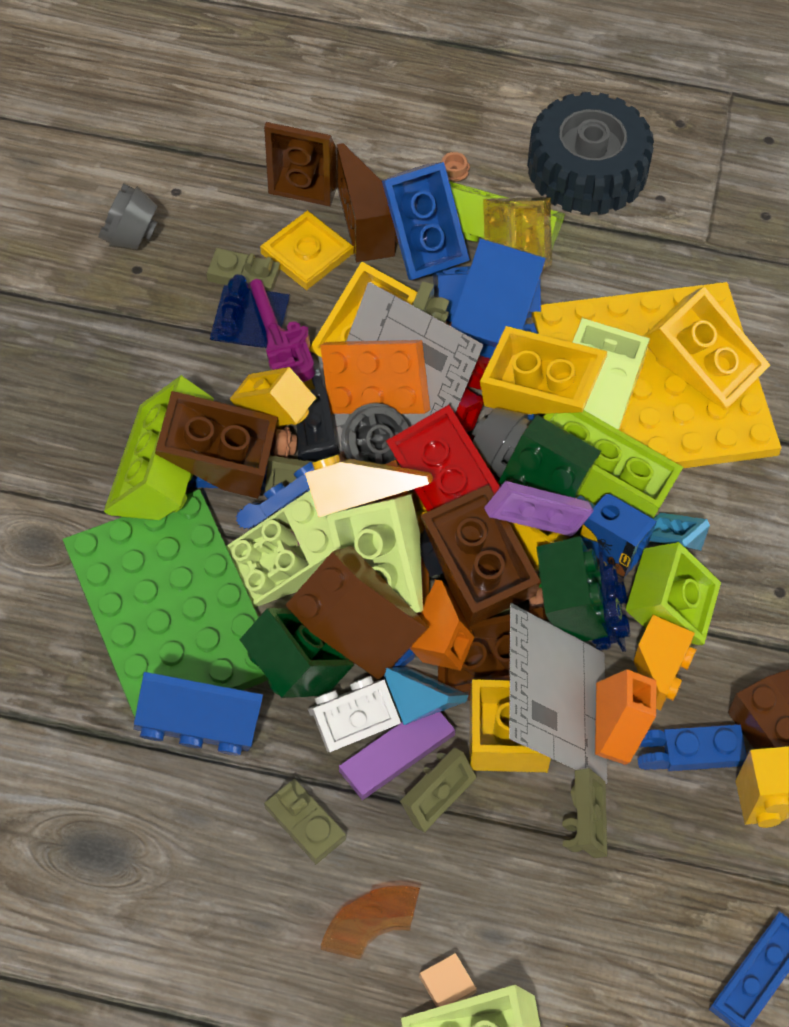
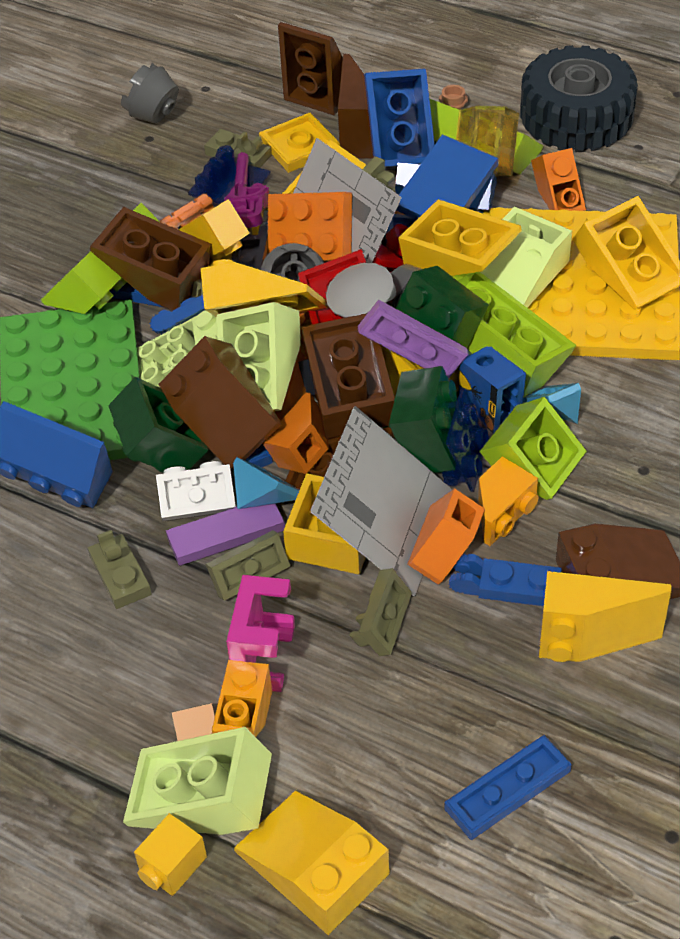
camera: 20 degrees right, 10 degrees down
clear orange tile [321,885,420,960] -> none
none -> orange axle [160,194,214,229]
none -> light orange slope [212,660,272,737]
none -> dark pink panel [226,575,295,692]
none -> light grey dish [326,263,396,318]
none -> orange slope [531,148,586,211]

